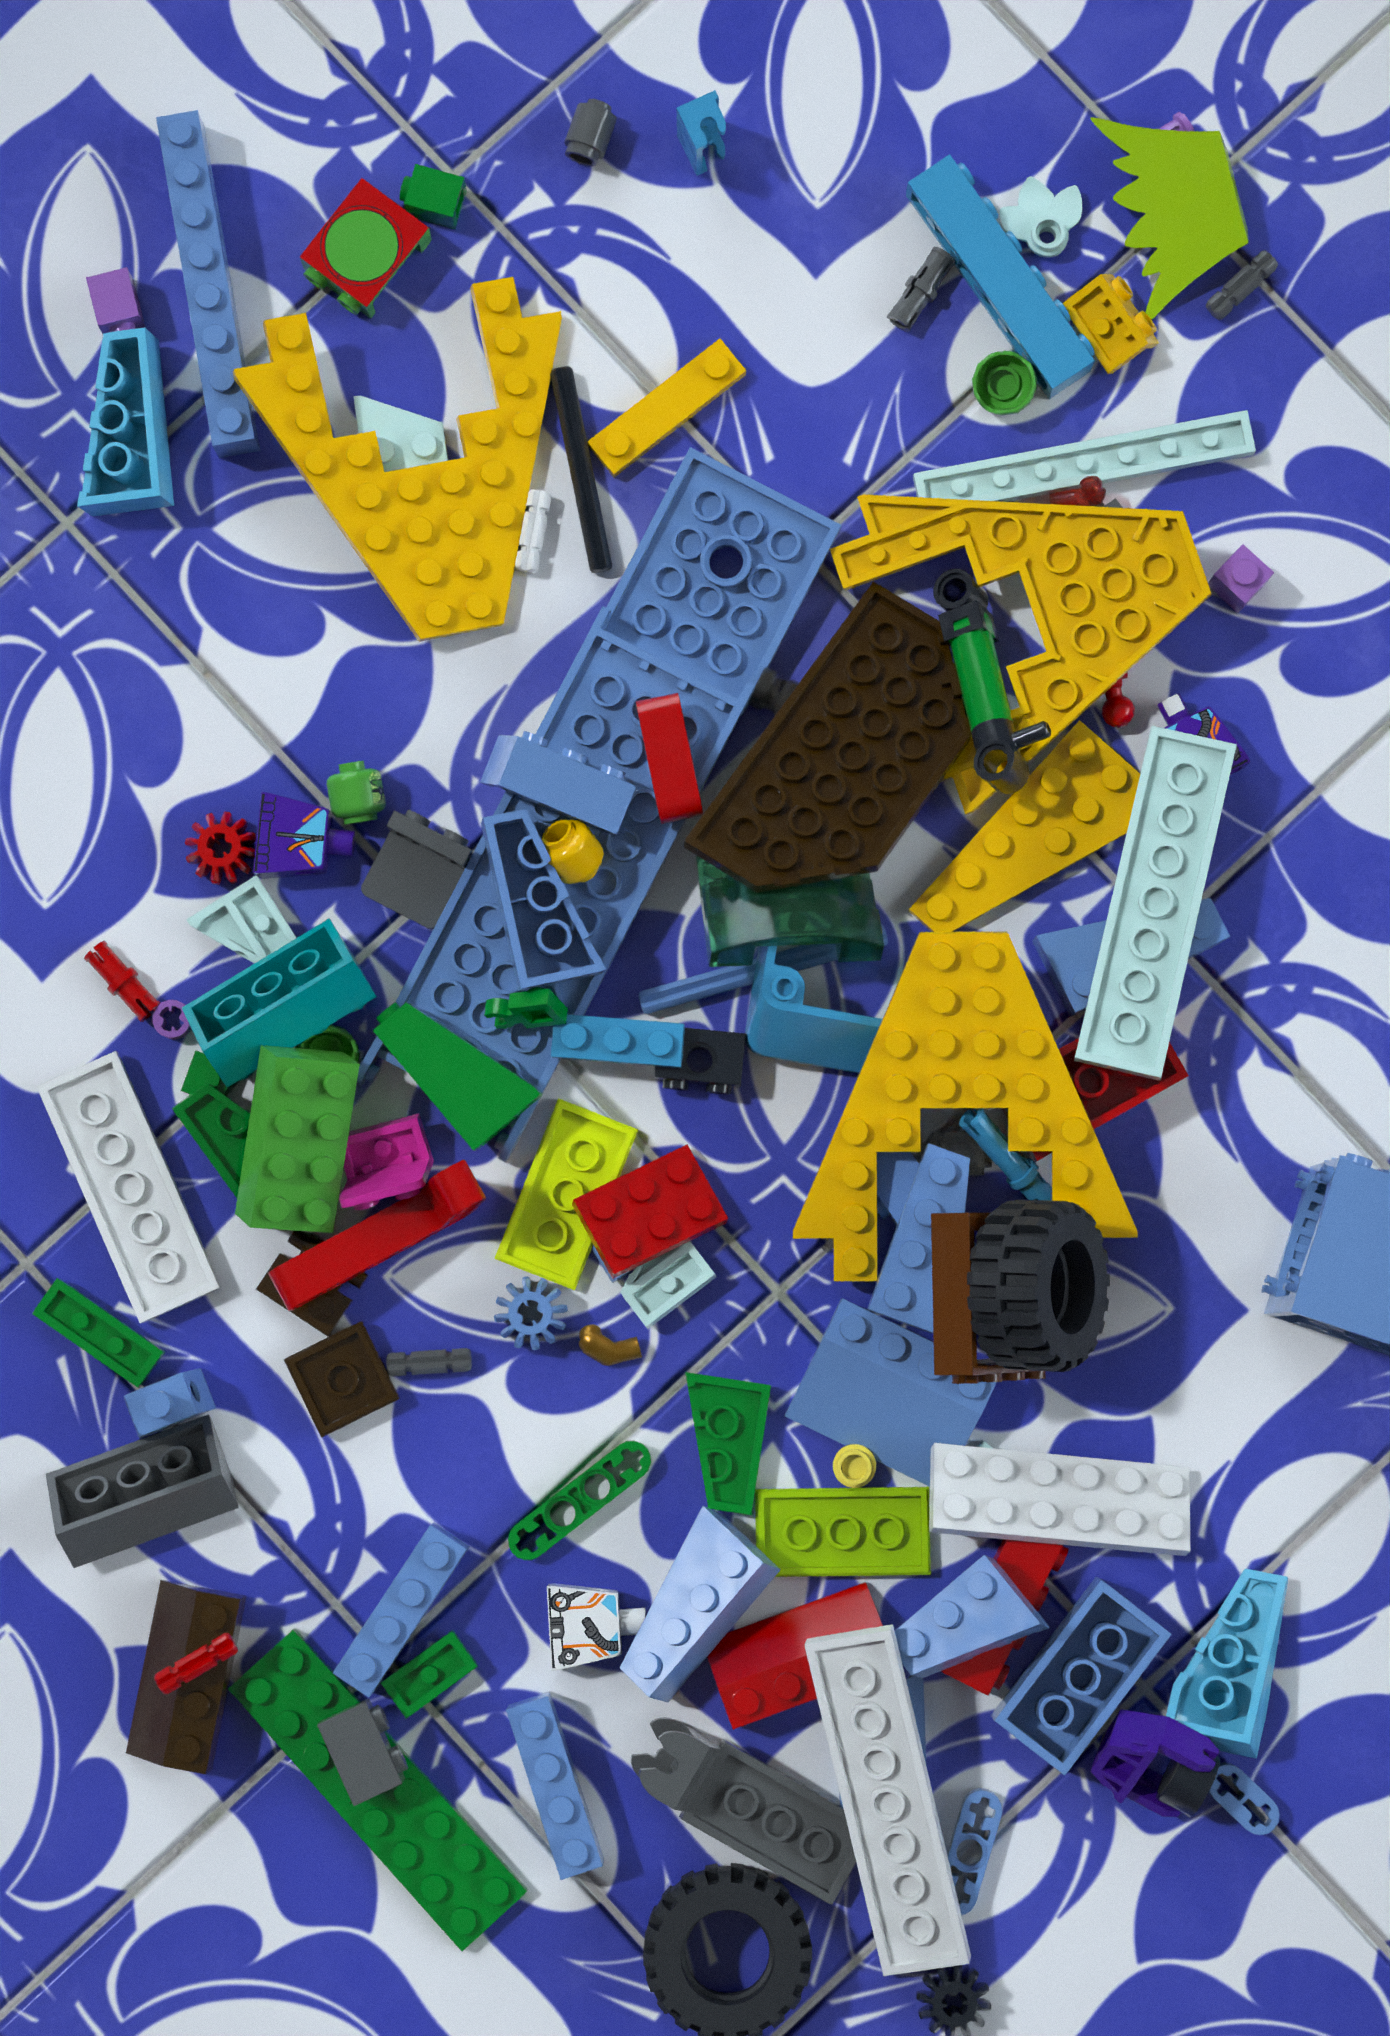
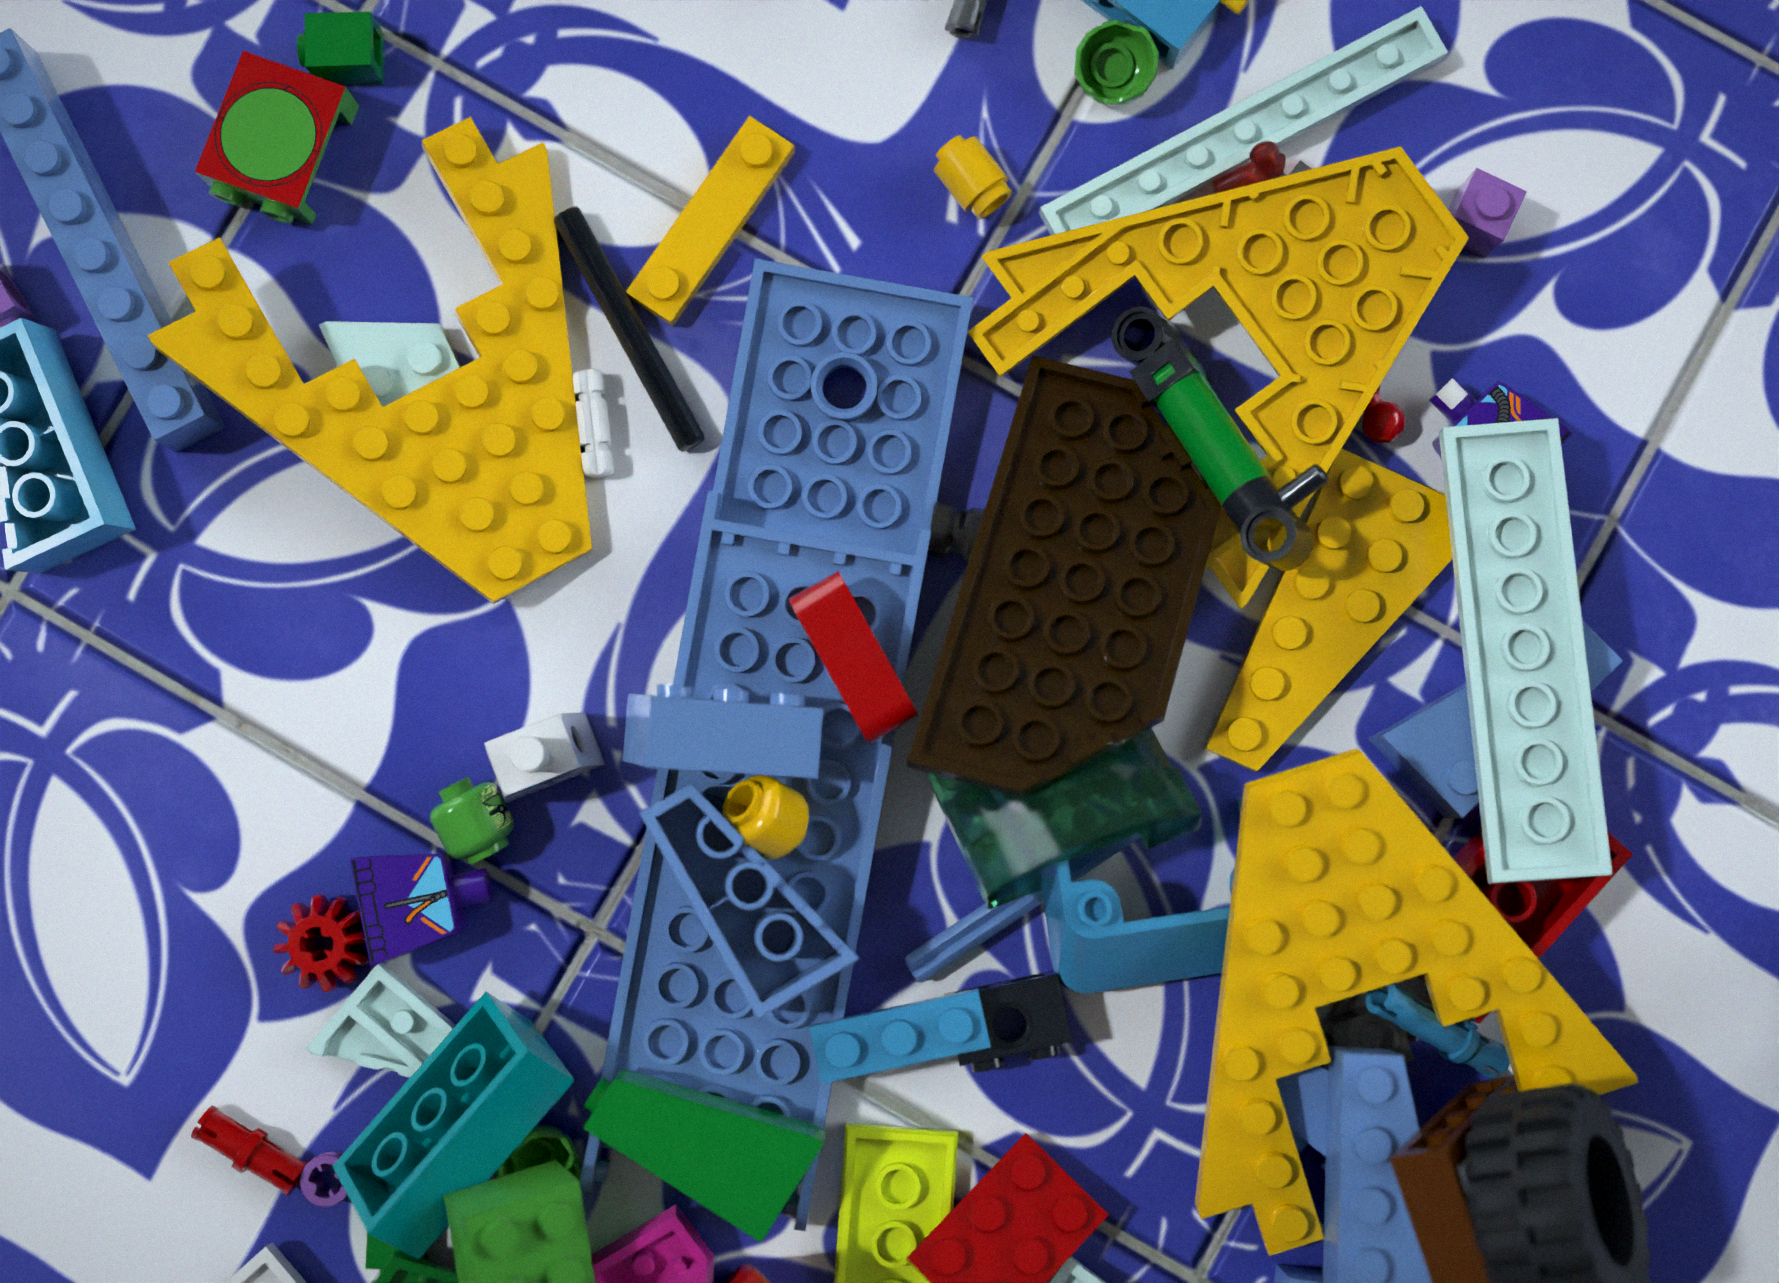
camera: 20 degrees left, 0 degrees up
dark grey bracket [361,810,473,929] -> none
green plate [484,987,568,1029] -> none
none -> white torso [484,713,605,803]
none -> yellow brick [934,135,1012,220]

